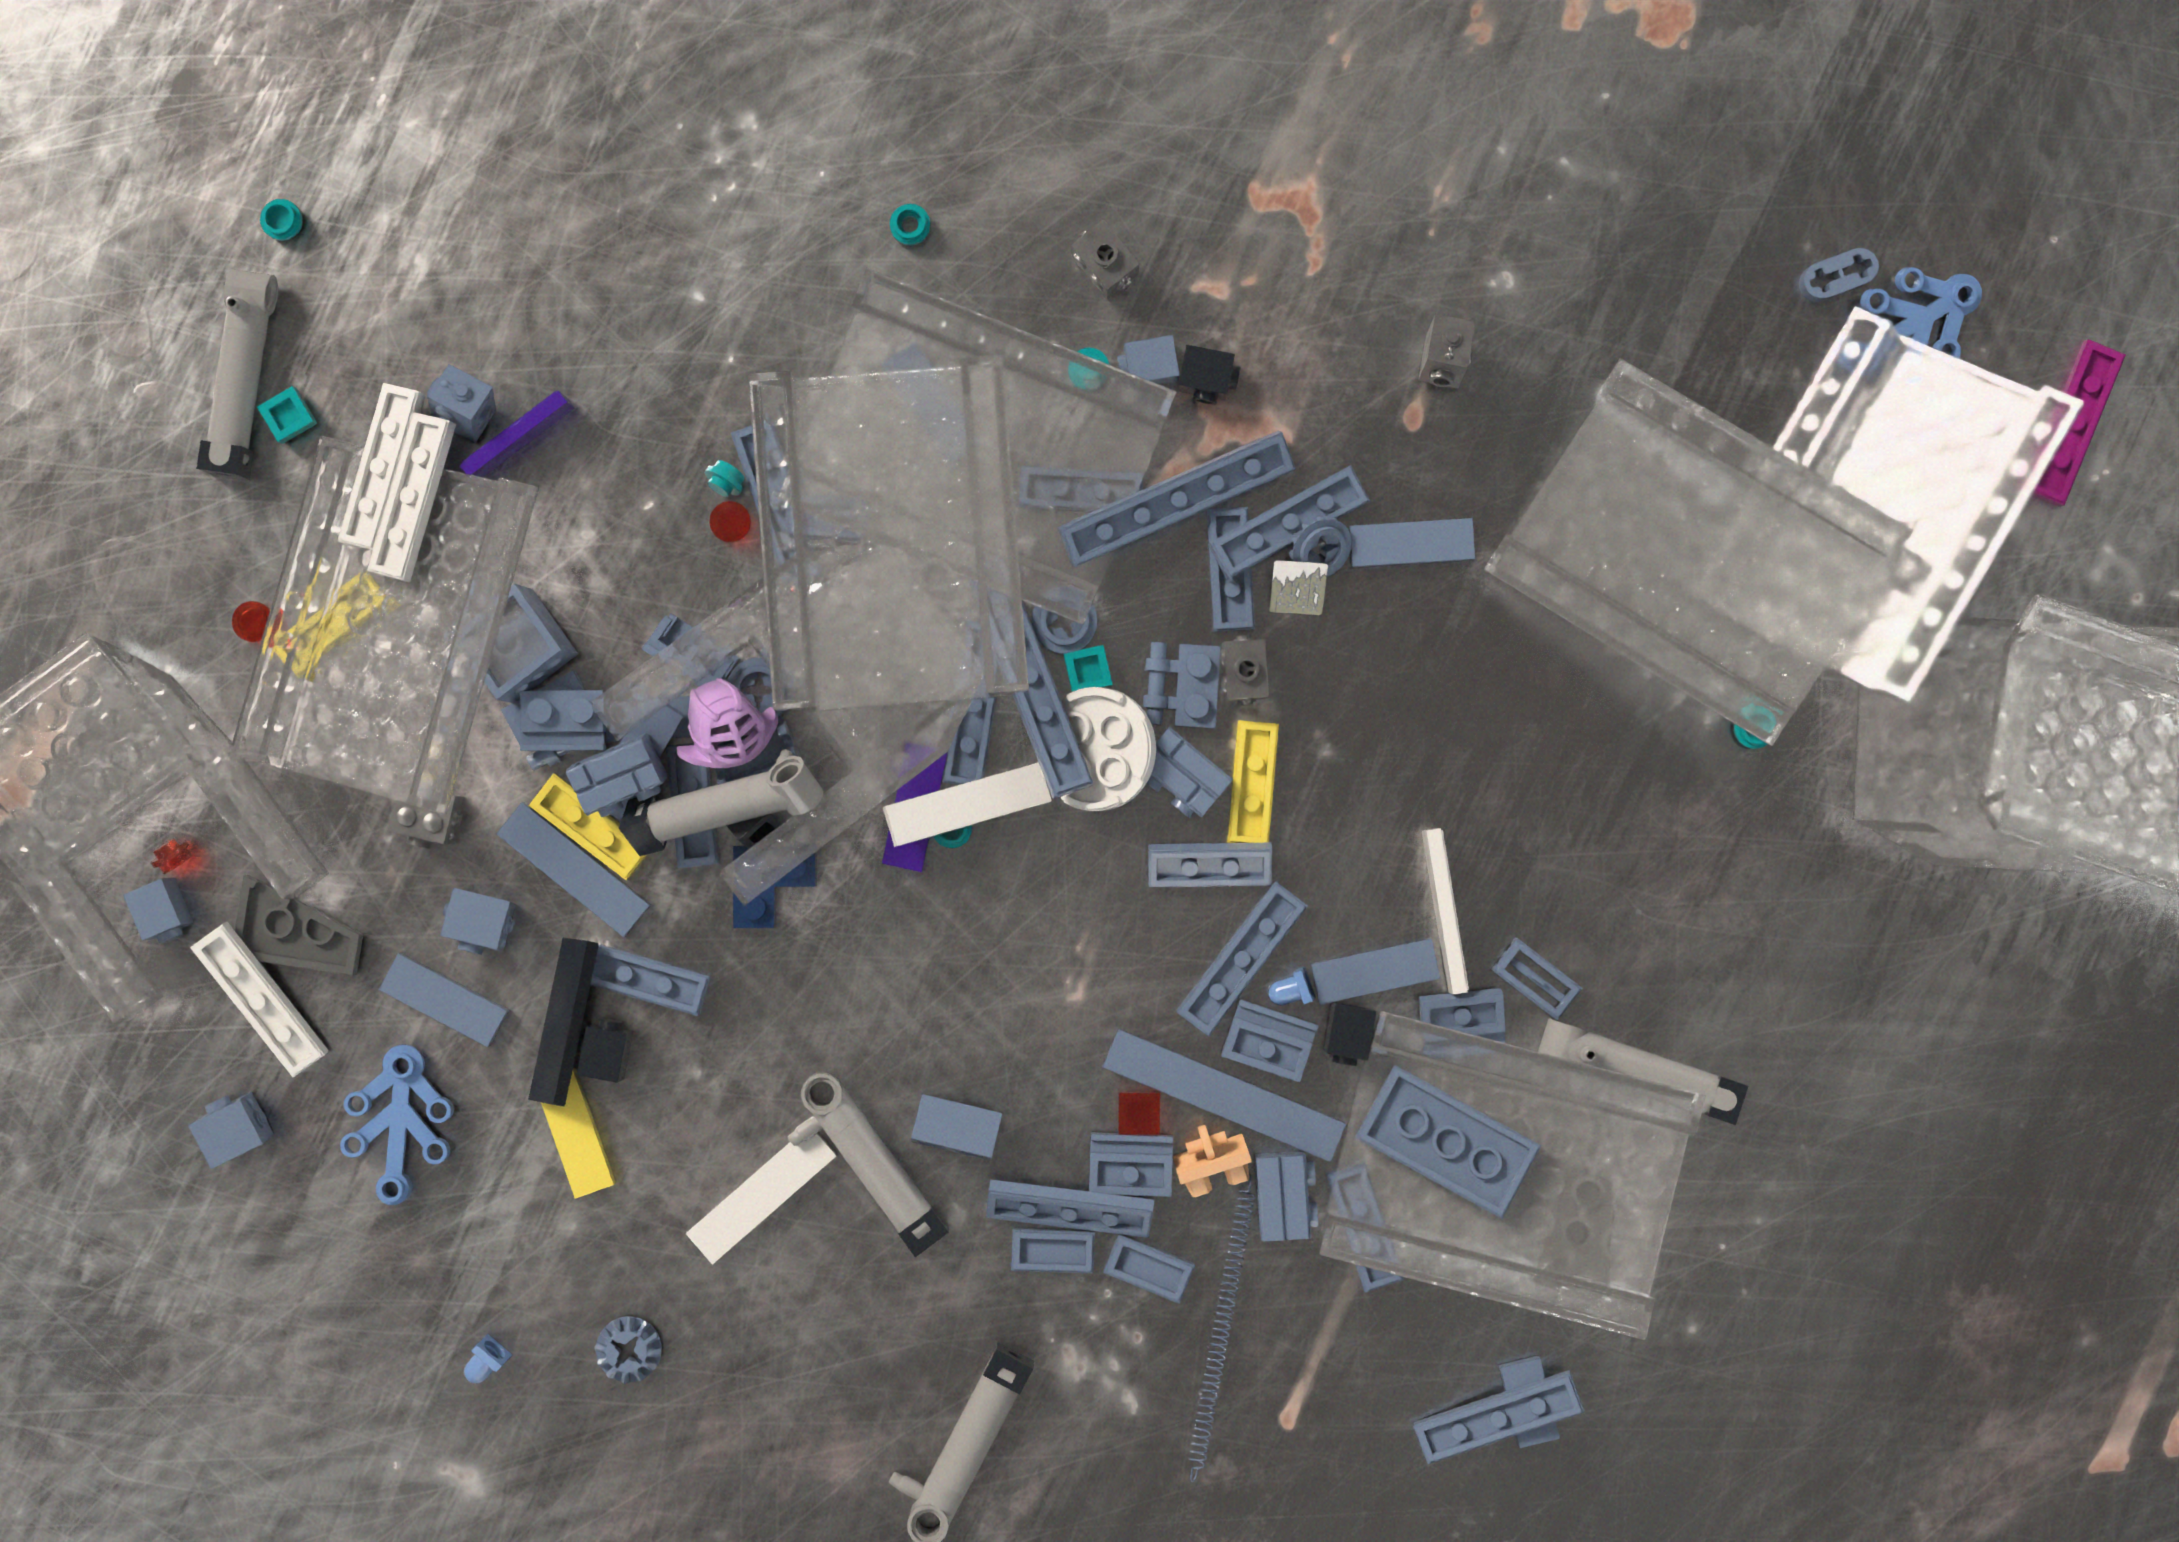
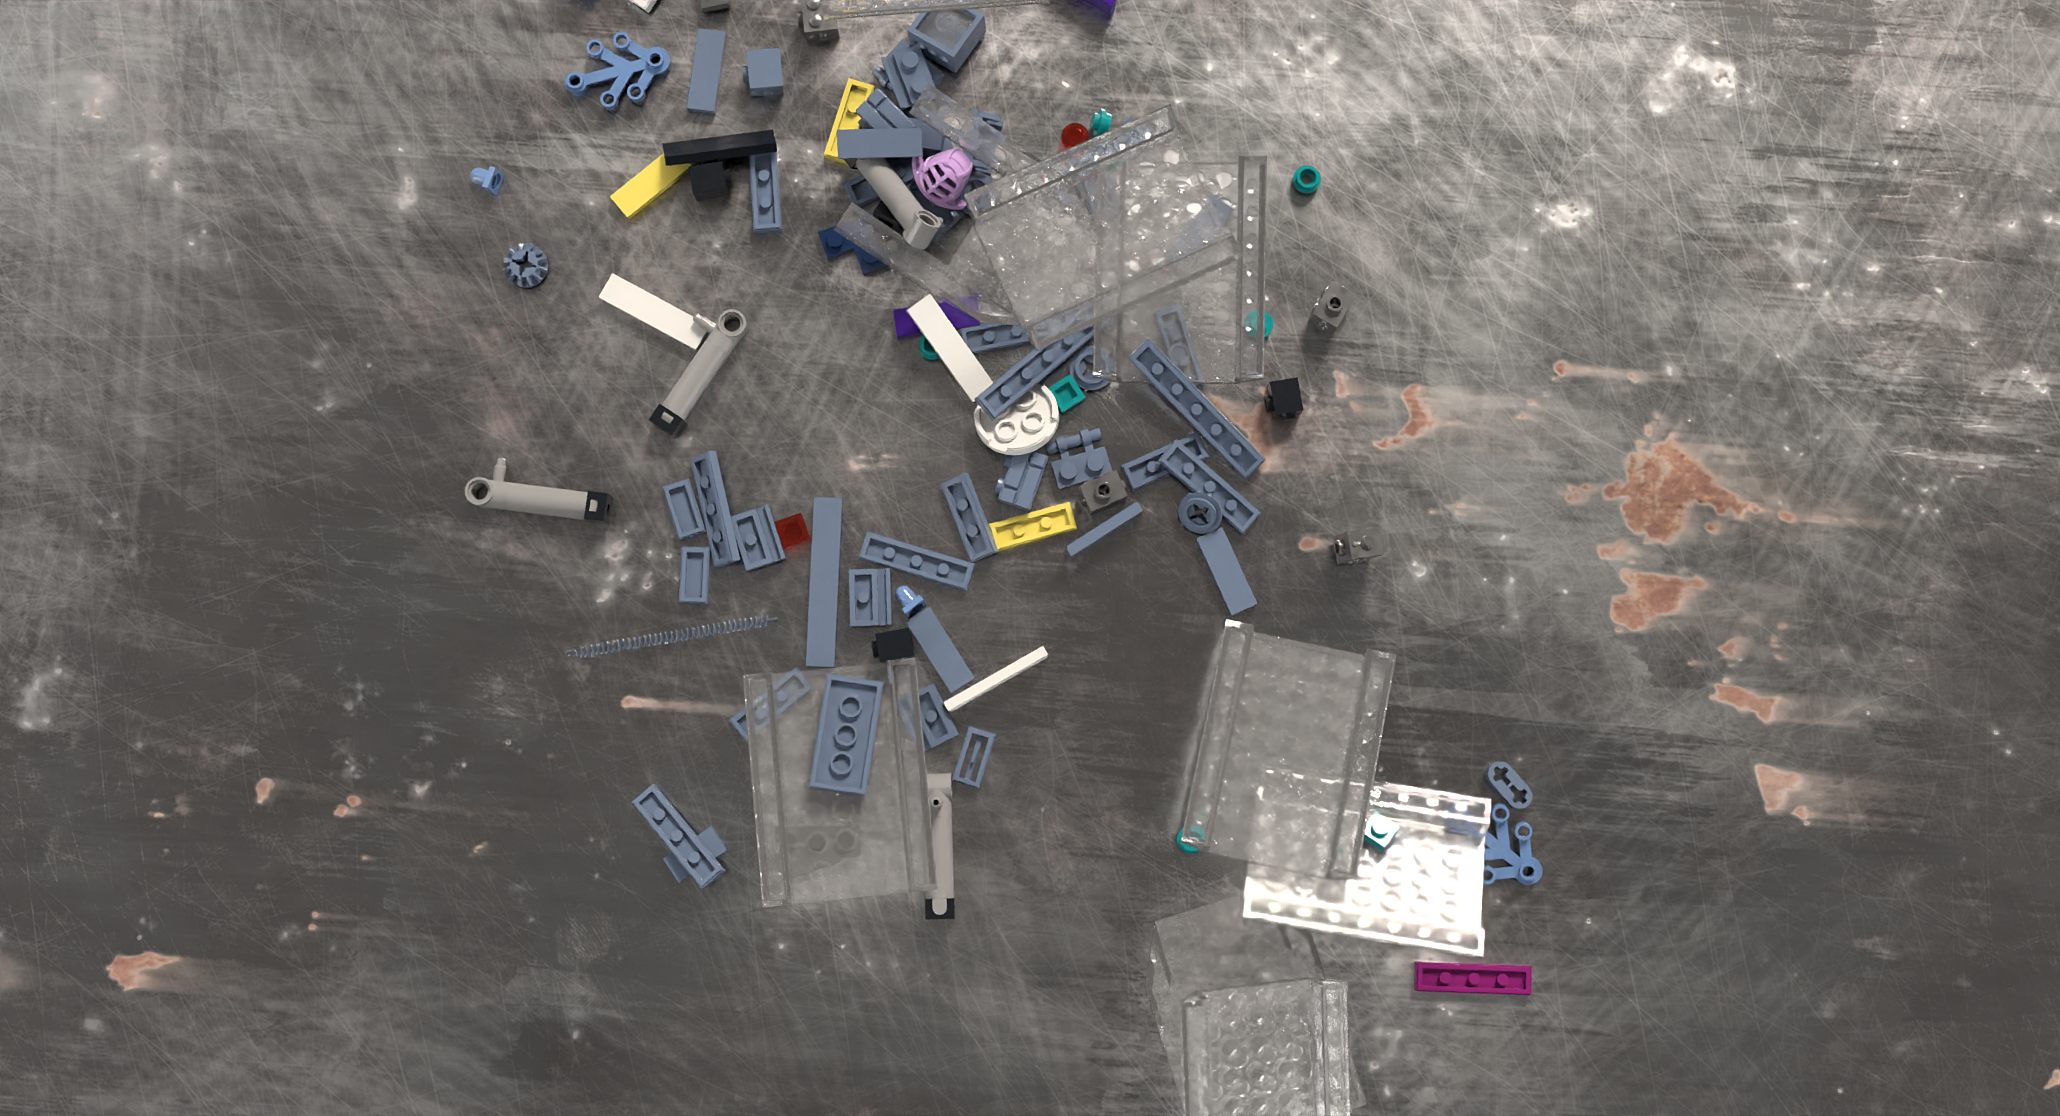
camera: 70 degrees right, 5 degrees down
sand blue tile [496,802,651,937] -> none
sand blue hinge [911,1094,1002,1161] -> none
sand blue brick [1117,335,1180,390] -> none
light nougat hips [1173,1125,1252,1197] -> none
sand blue brick [1254,1151,1318,1242] -> none
sticker [1269,560,1328,615] -> none
none -> sand blue tile [837,128,923,159]
none -> sand blue tile [1066,502,1143,559]
none -> plate [1358,811,1400,852]

